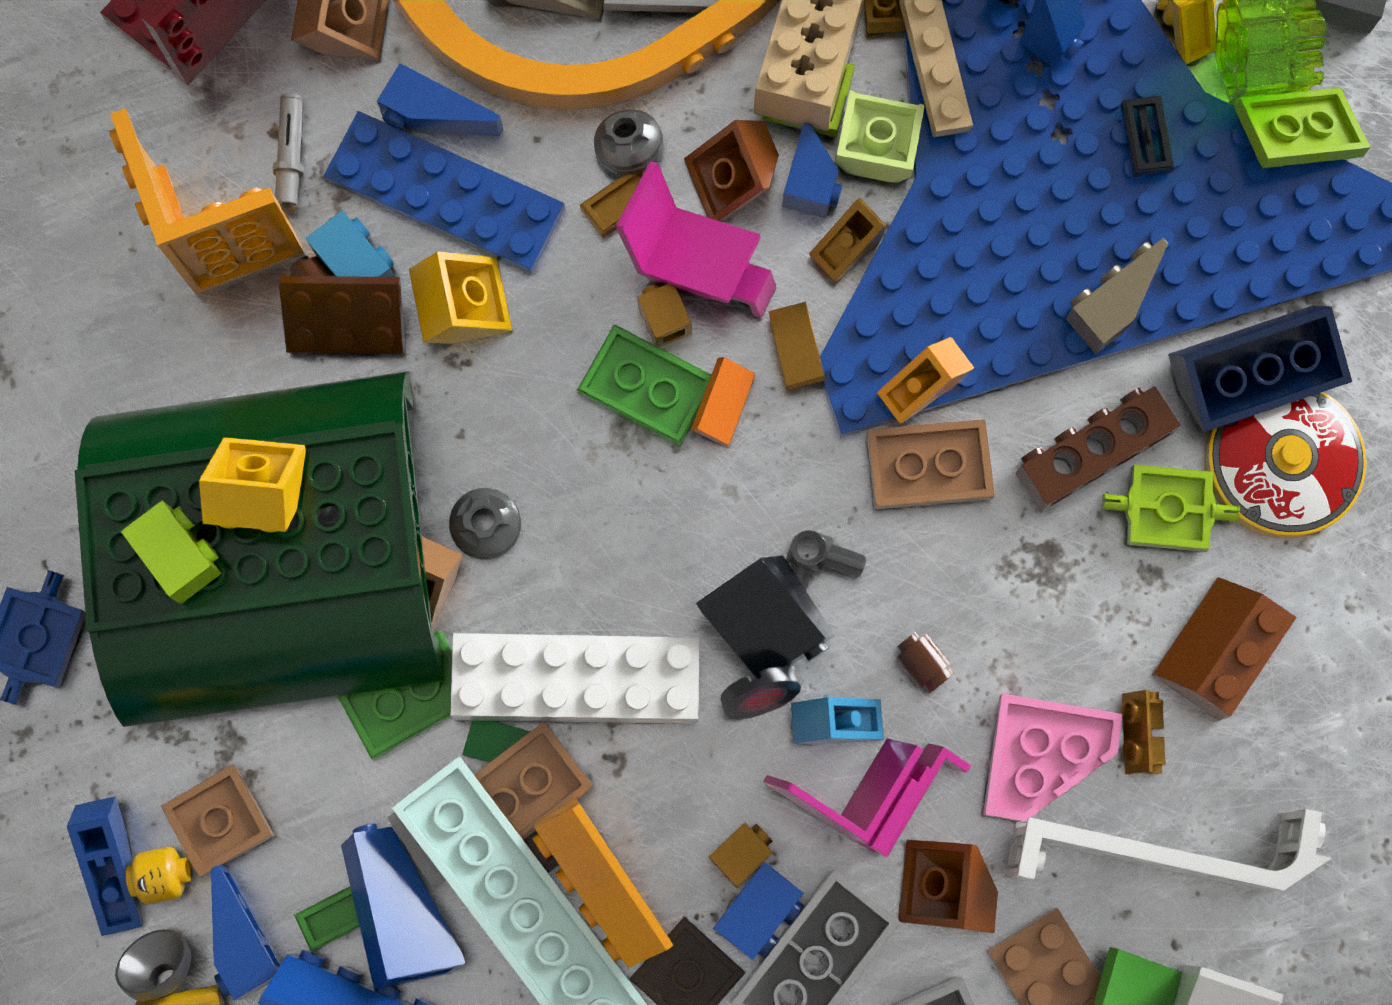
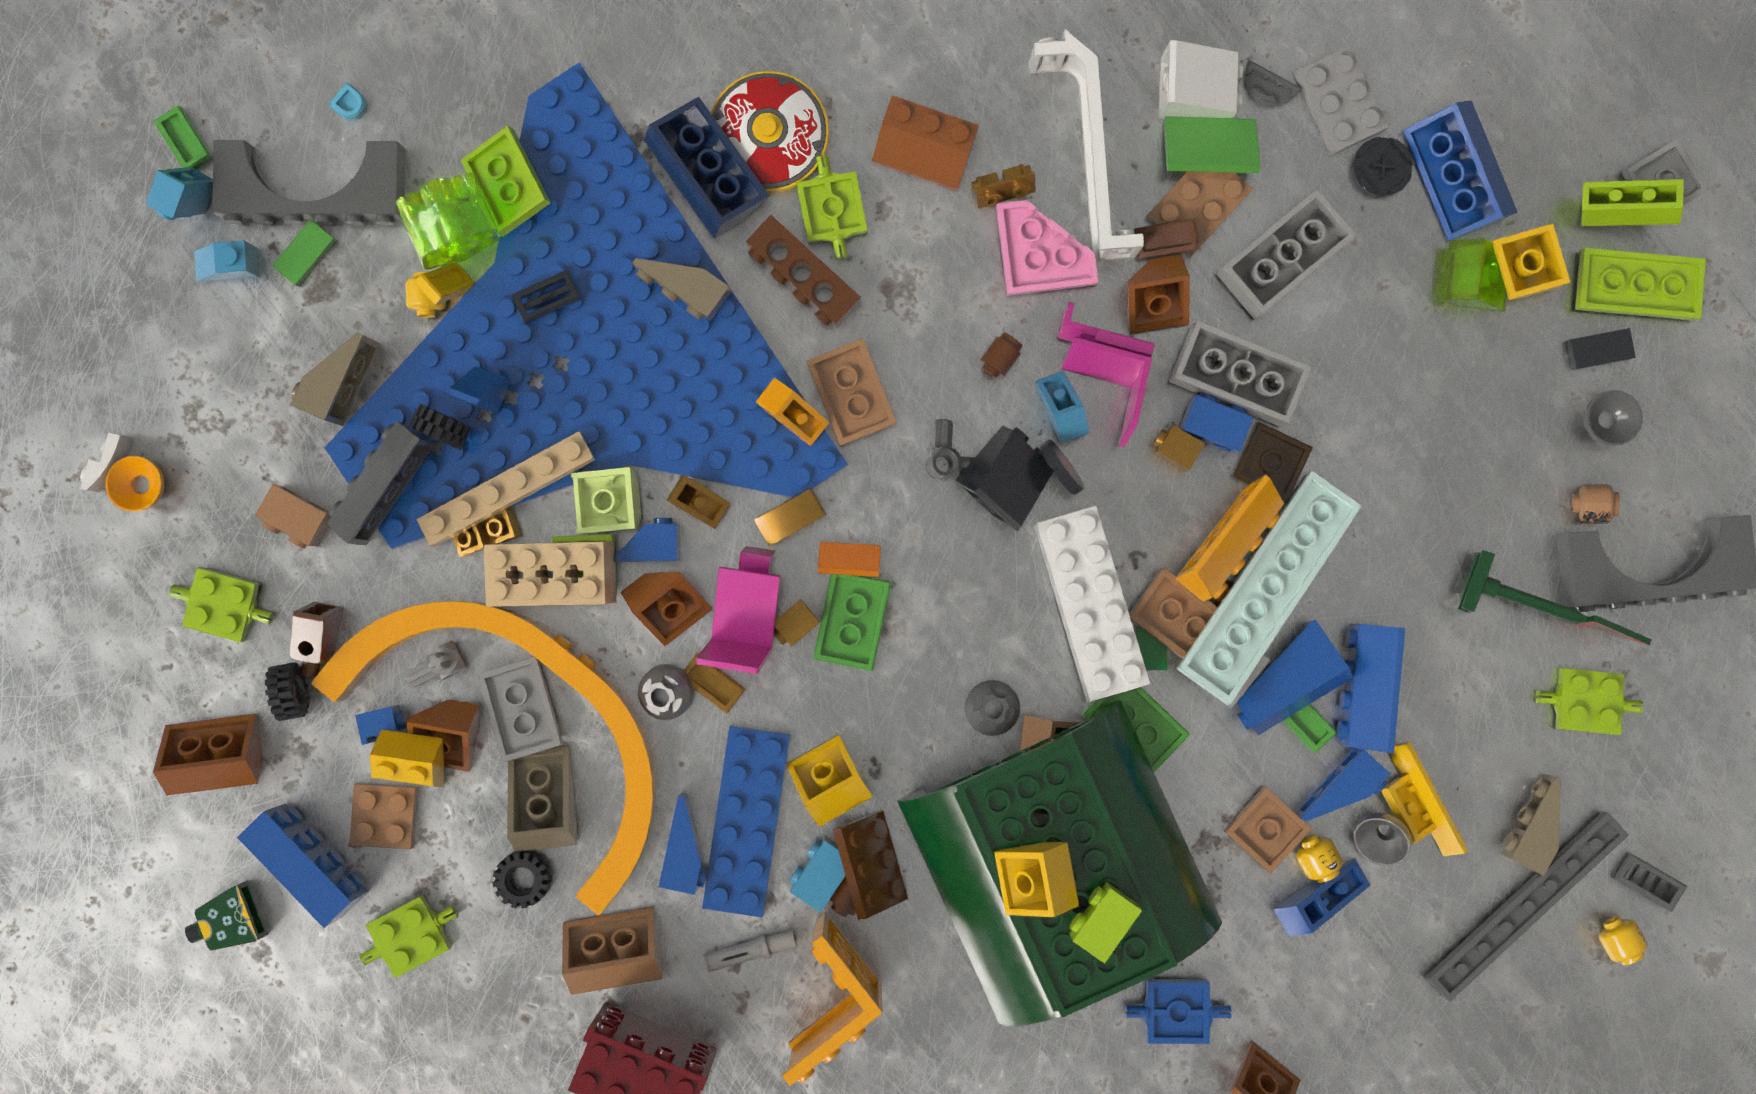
camera: 110 degrees left, 10 degrees up
none -> reddish brown tile [1134,218,1200,259]

